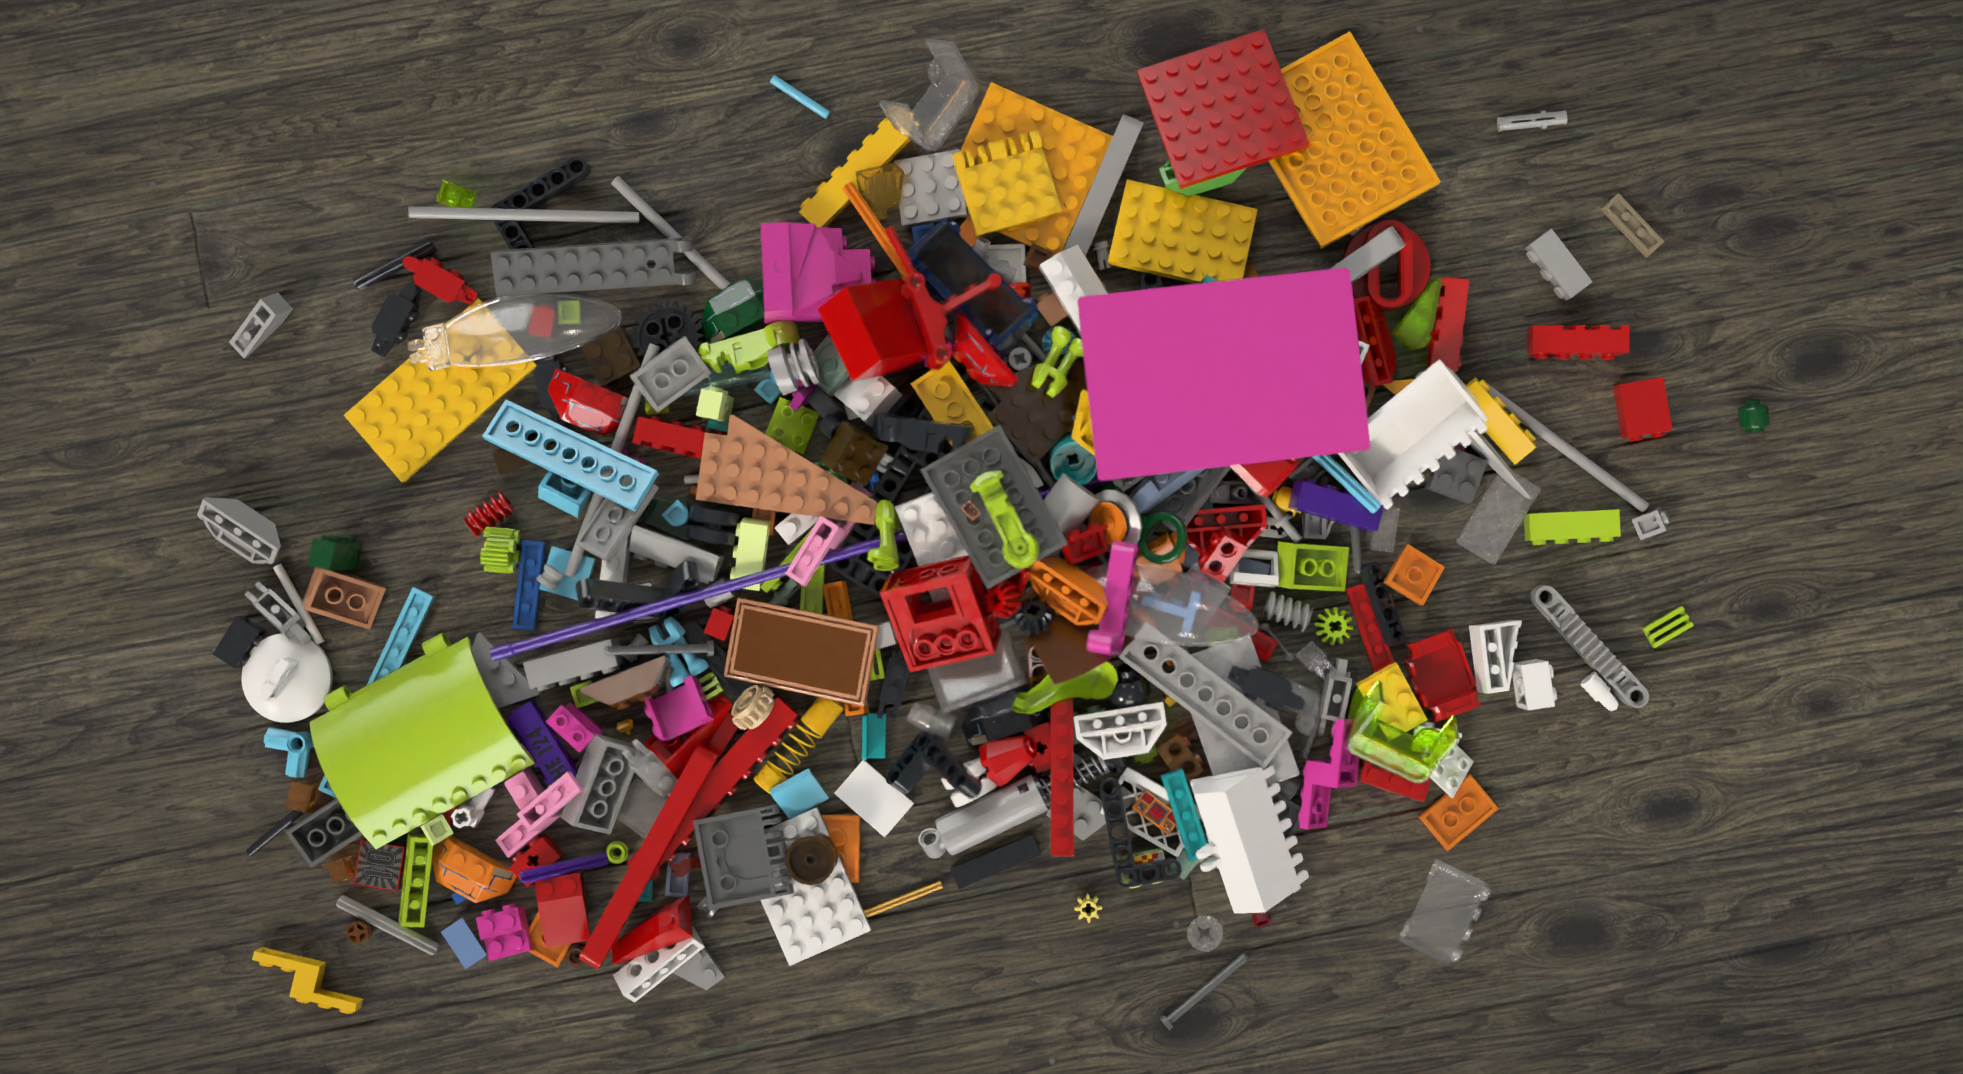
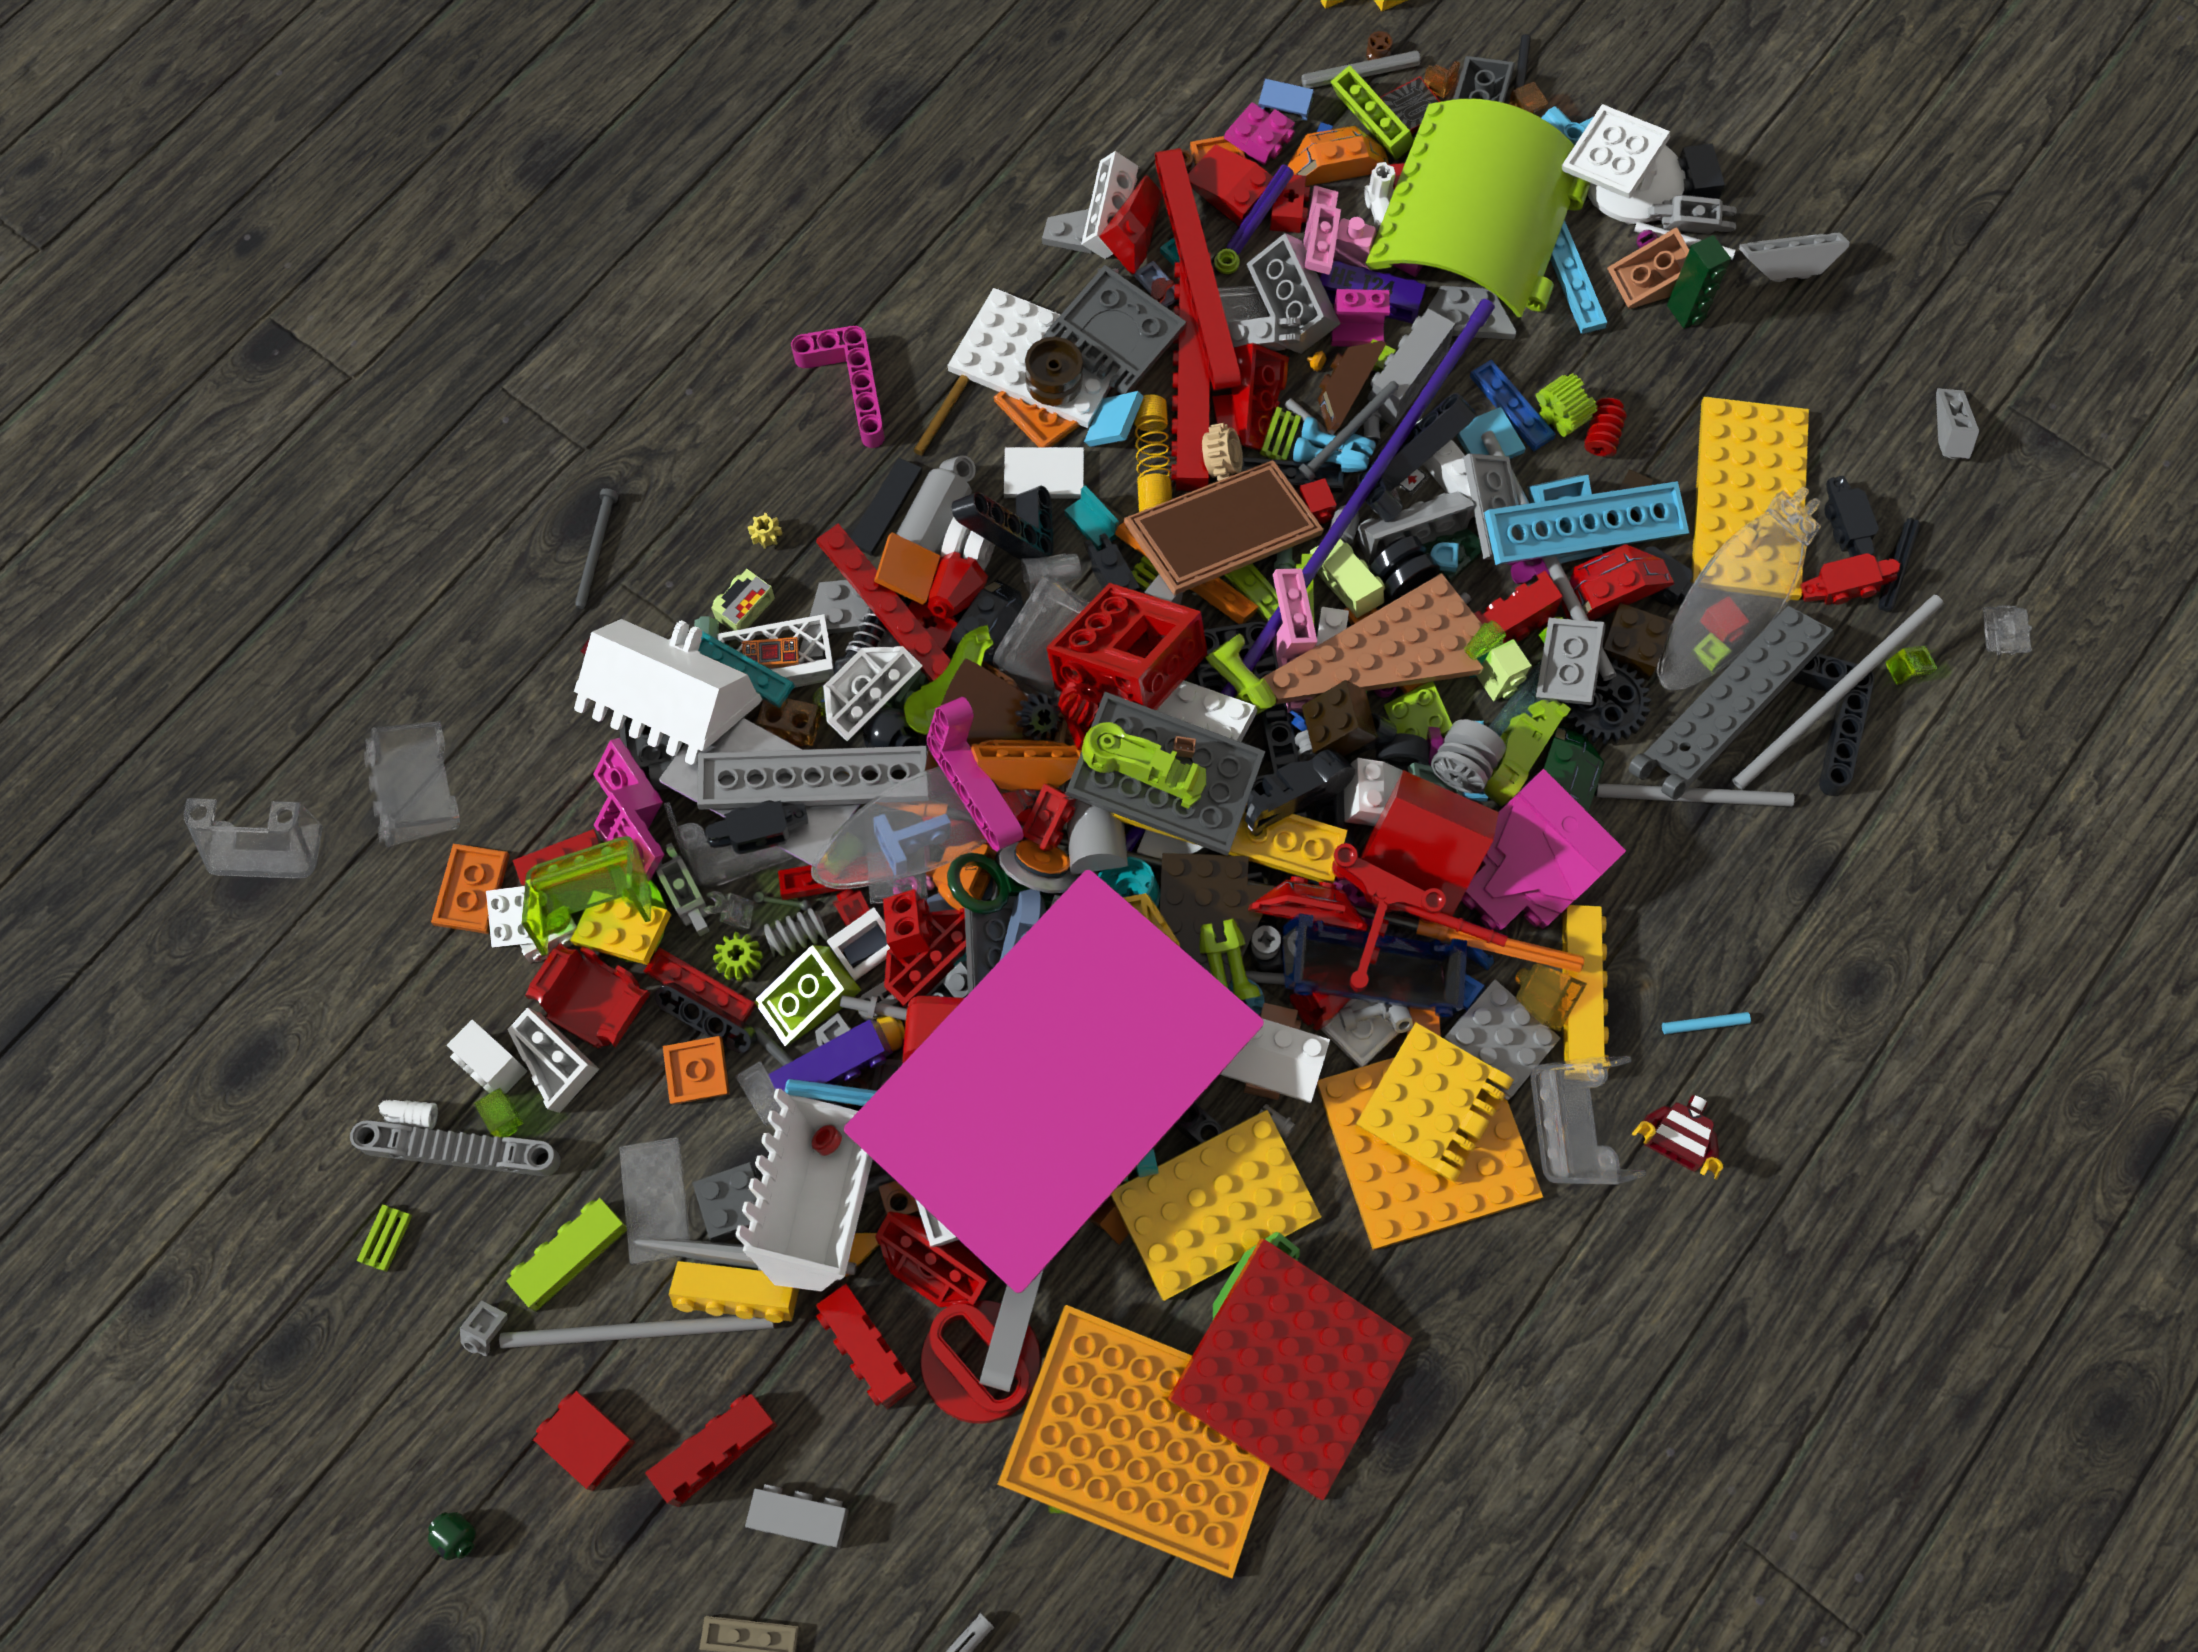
camera: 140 degrees right, 20 degrees down
yellowish green plate [420,814,453,846] -> none
light grey wheel [536,564,565,591] -> none
dark pink panel [644,676,715,742] -> none
reddish brown plate [1023,243,1052,275] -> none
light grey beam [1064,114,1144,257] -> none
black beam [1099,777,1182,888] -> none
clear gear [1187,915,1223,951] -> none
clear neon green slope [1390,277,1442,351] -> none
none -> clear windscreen [184,798,323,879]
none -> clear neon green brick [474,1088,523,1138]
none -> dark pink beam [791,326,884,448]
none -> red tile [812,1125,842,1156]
none -> orange tile [874,532,940,605]
none -> clear neon green cone [1464,620,1506,660]
none -> white plate [1562,104,1670,199]
none -> torso [1632,1095,1723,1179]
none -> magenta hinge [1637,230,1658,249]
none -> clear piece [1983,605,2032,655]

